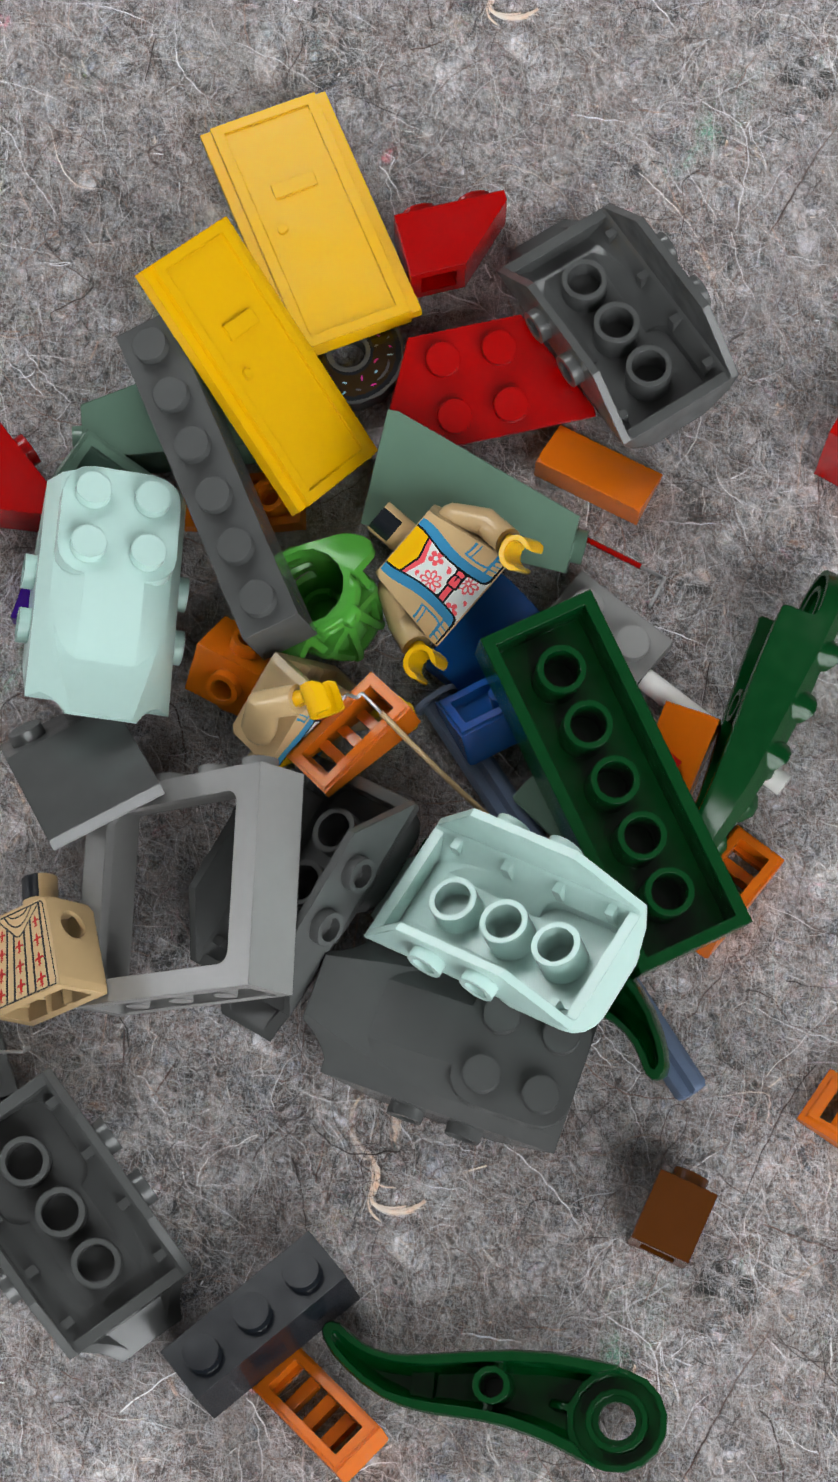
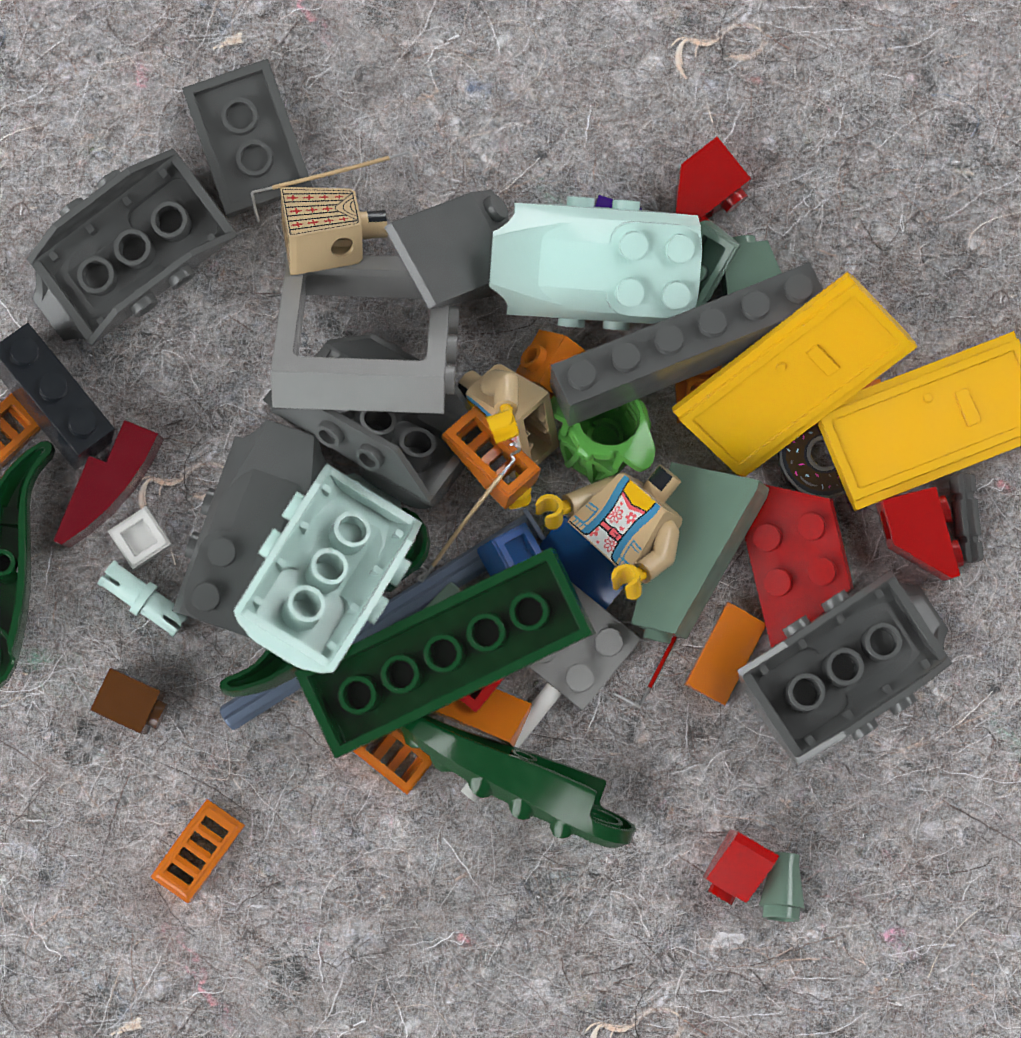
camera: 90 degrees right, 10 degrees up
none -> dark red slope [53,420,164,548]
none -> light aqua pin [97,560,188,637]
none -> white tile [108,506,173,570]
none -> dark grey axle [949,473,984,564]

